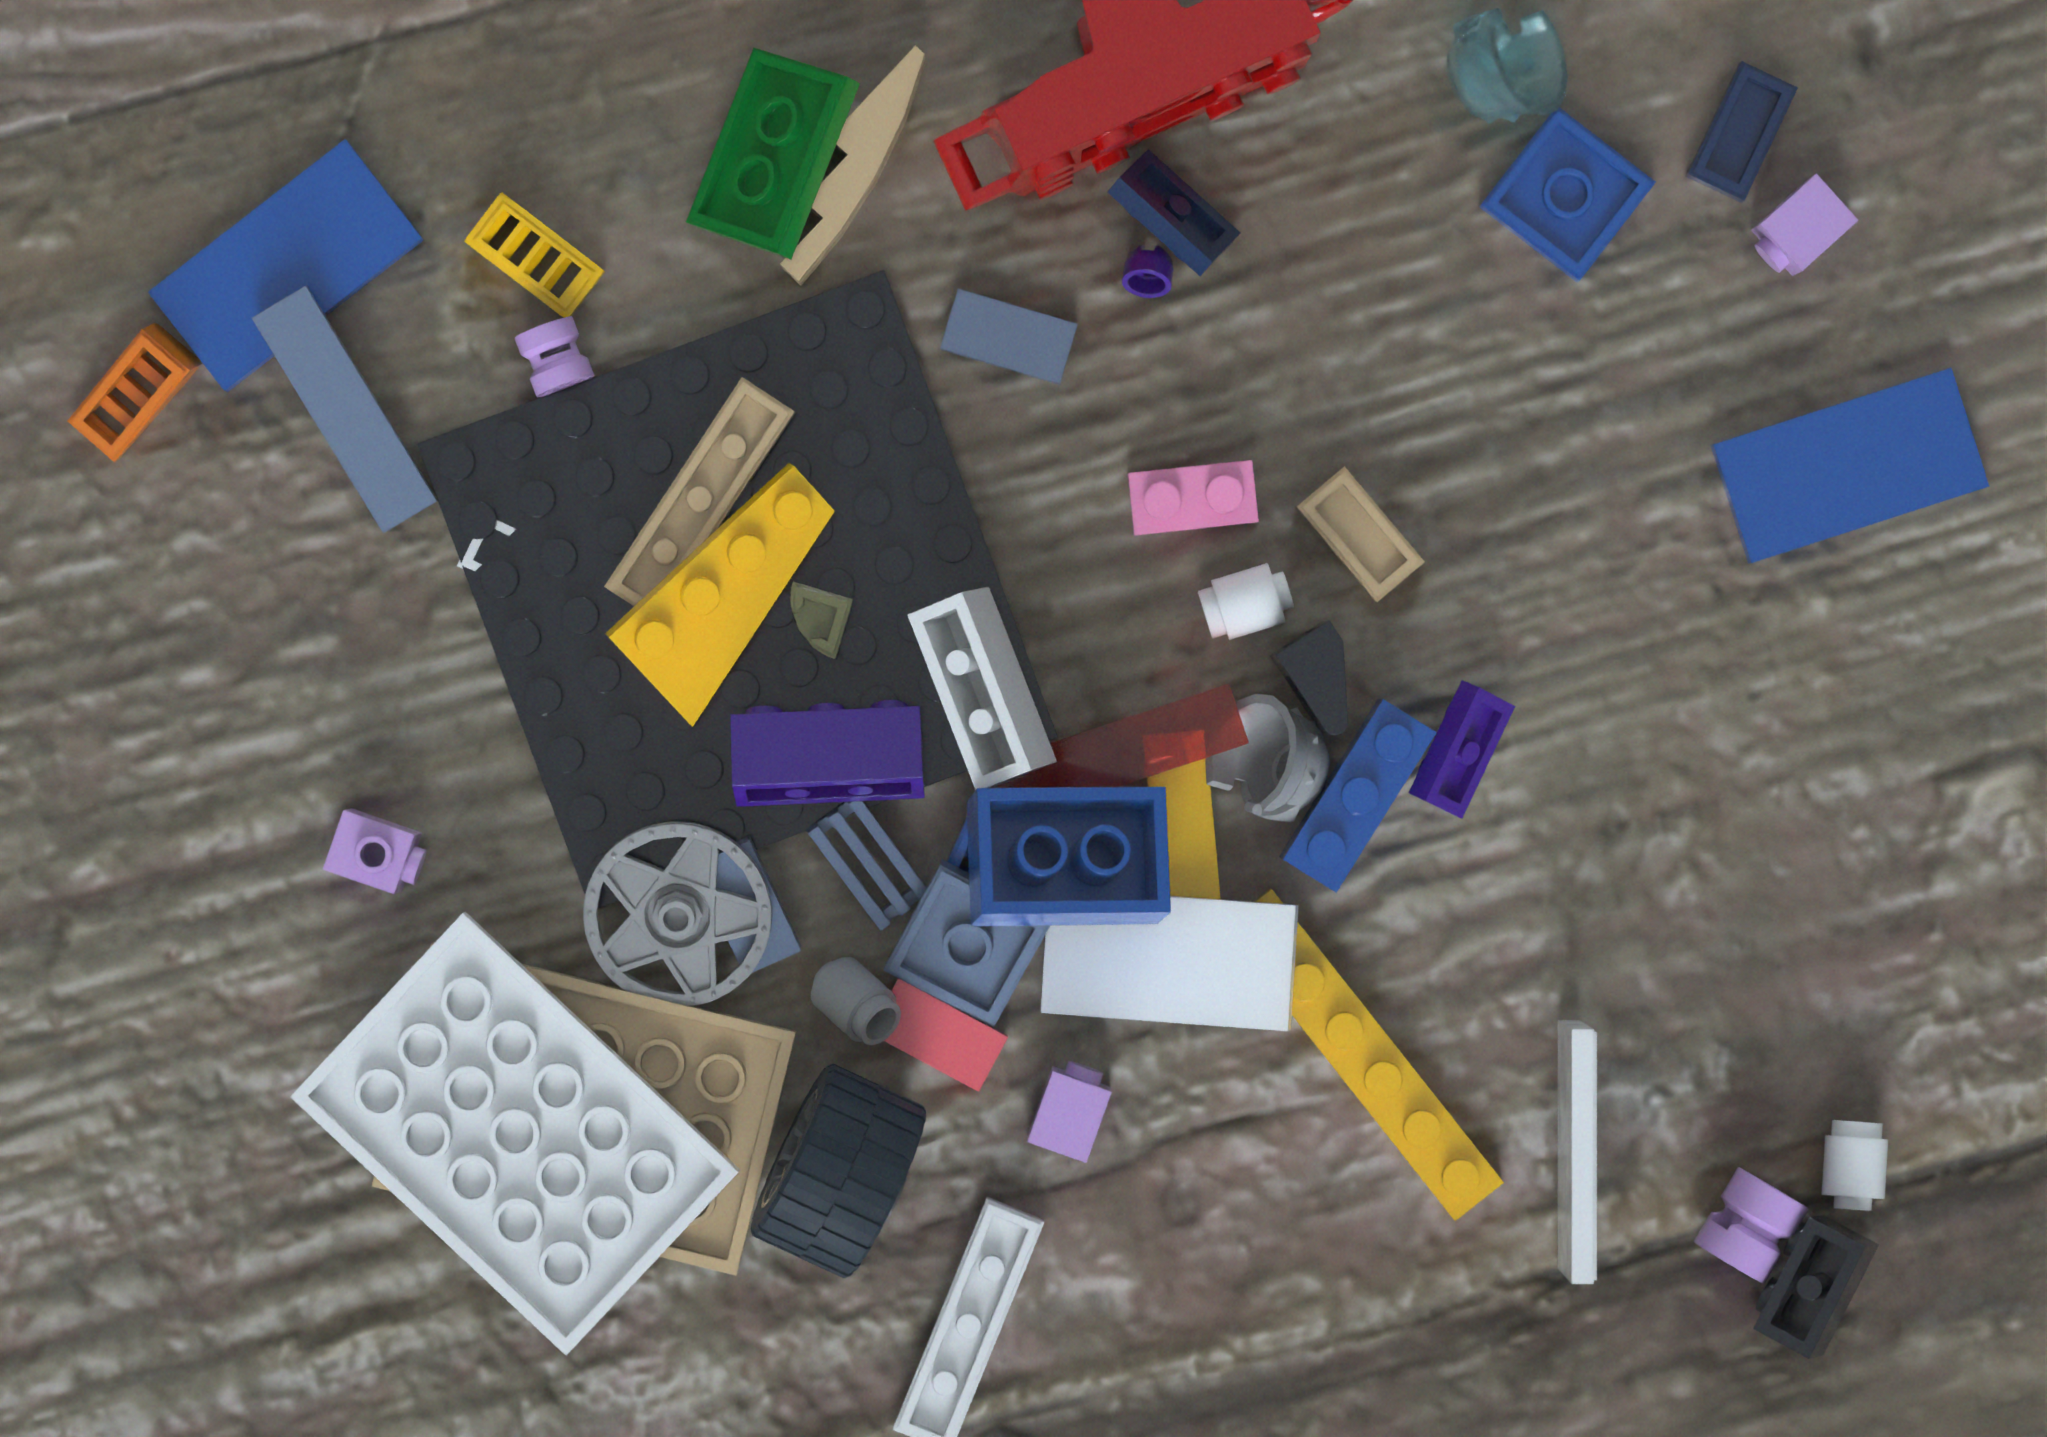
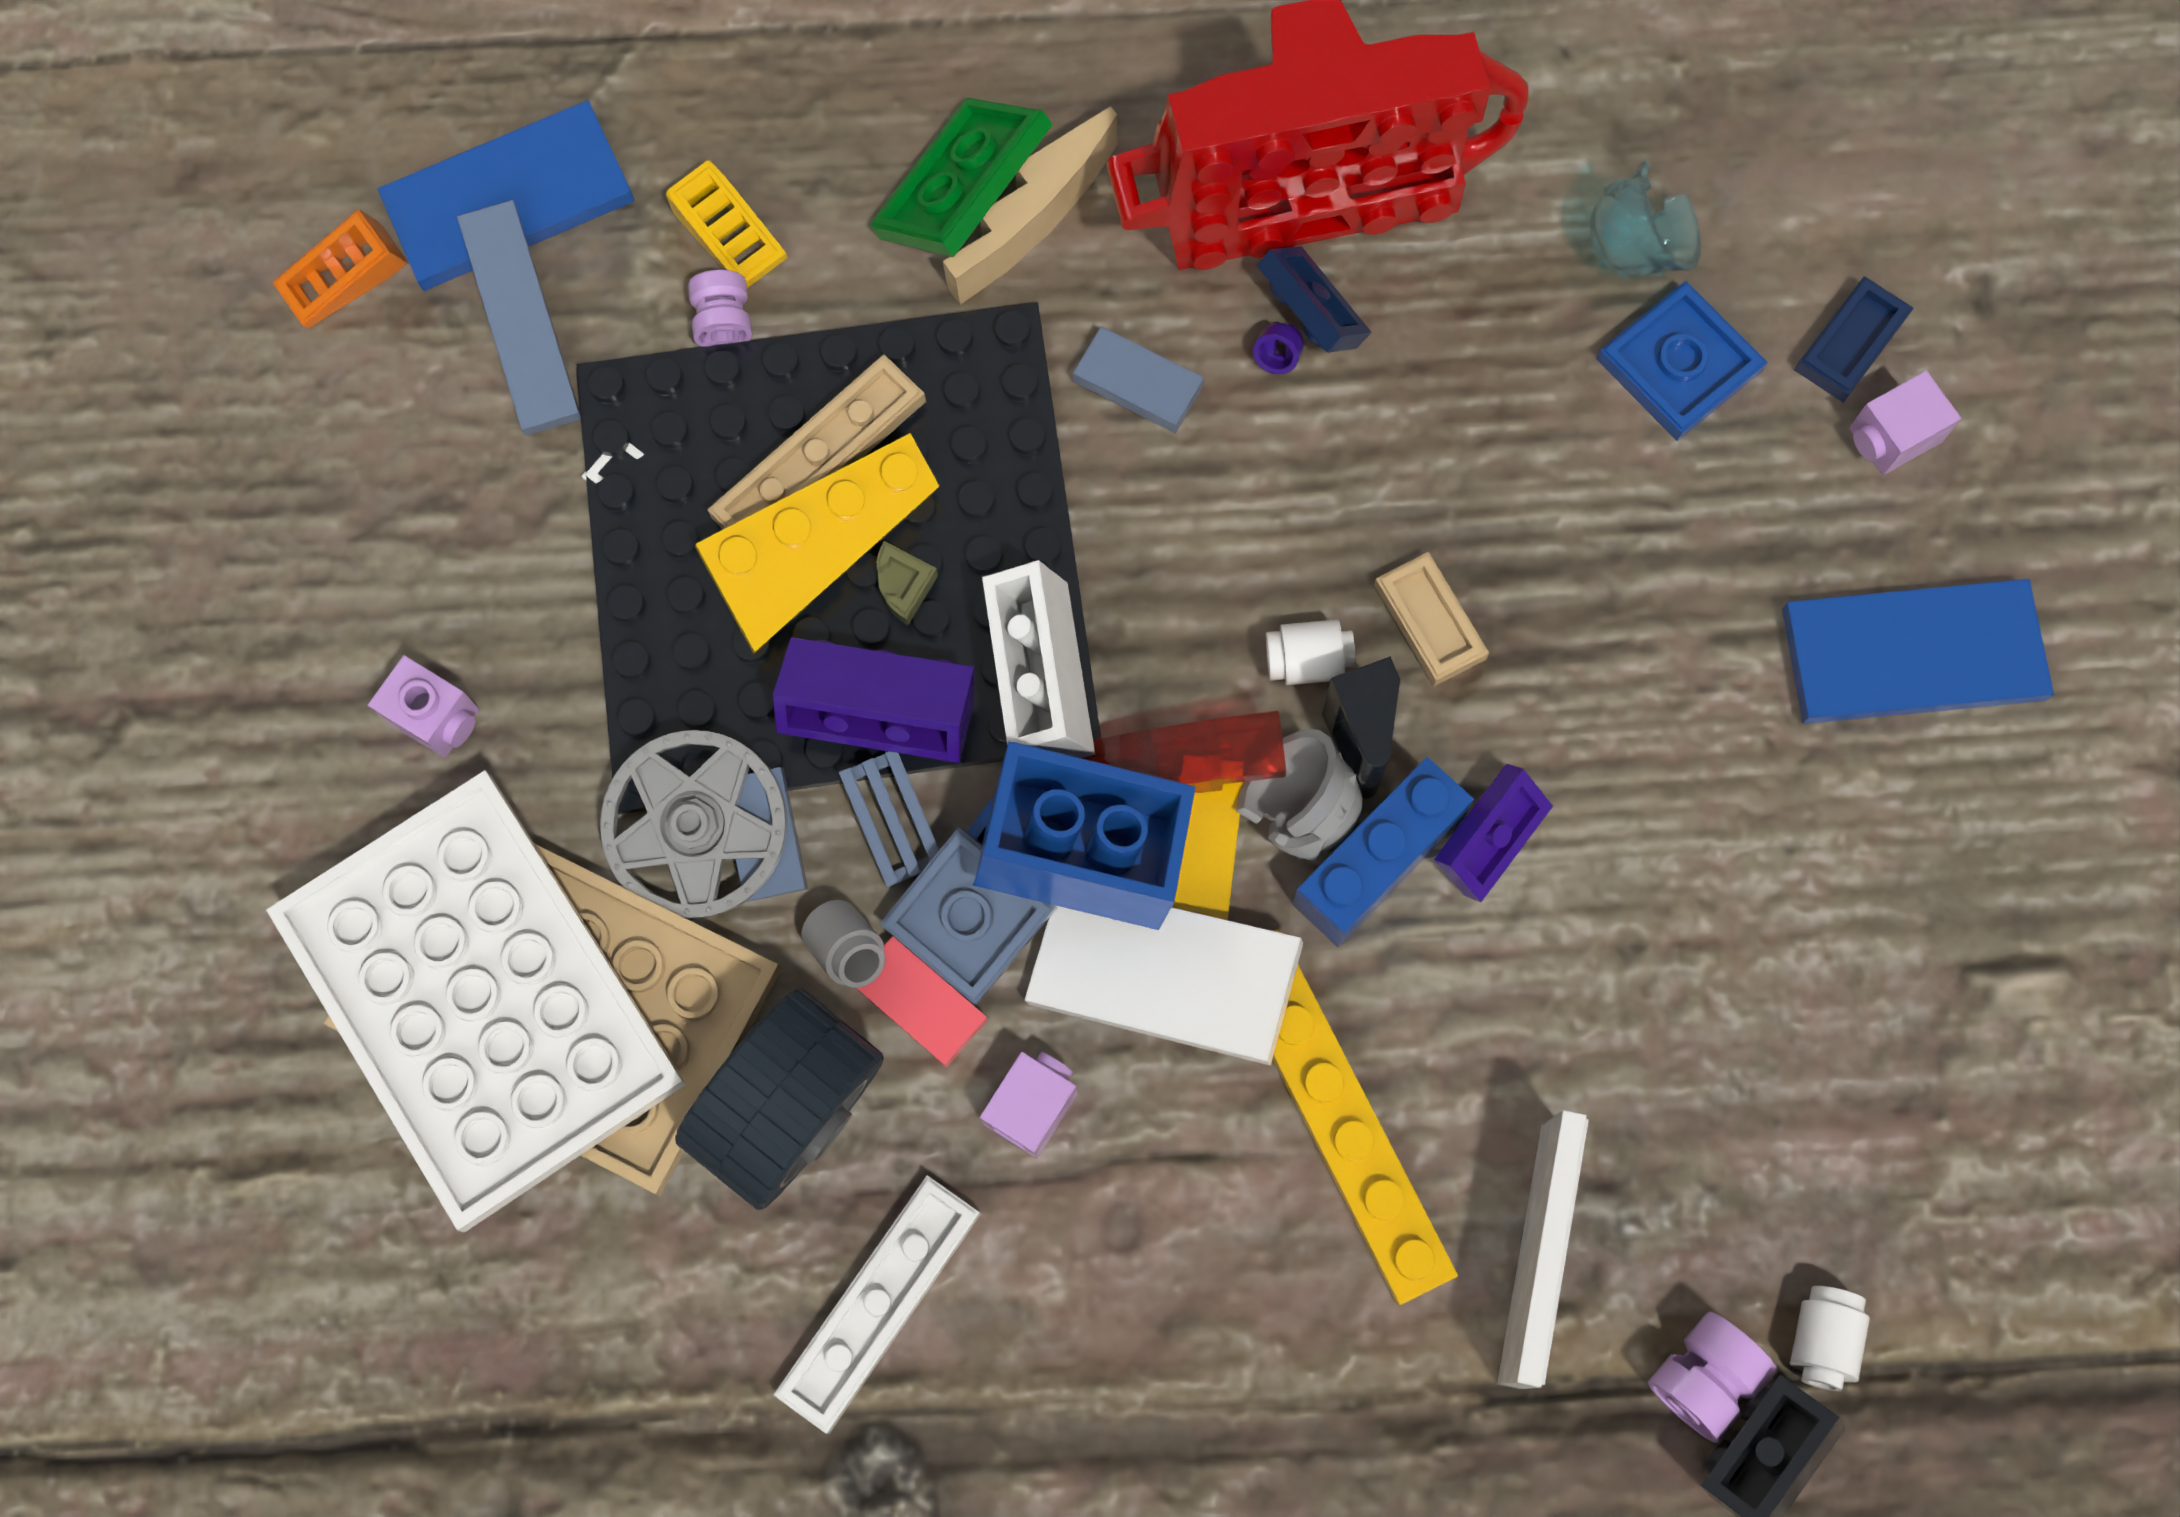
camera: 15 degrees right, 15 degrees down
bright pink plate [1127,460,1259,536] -> none

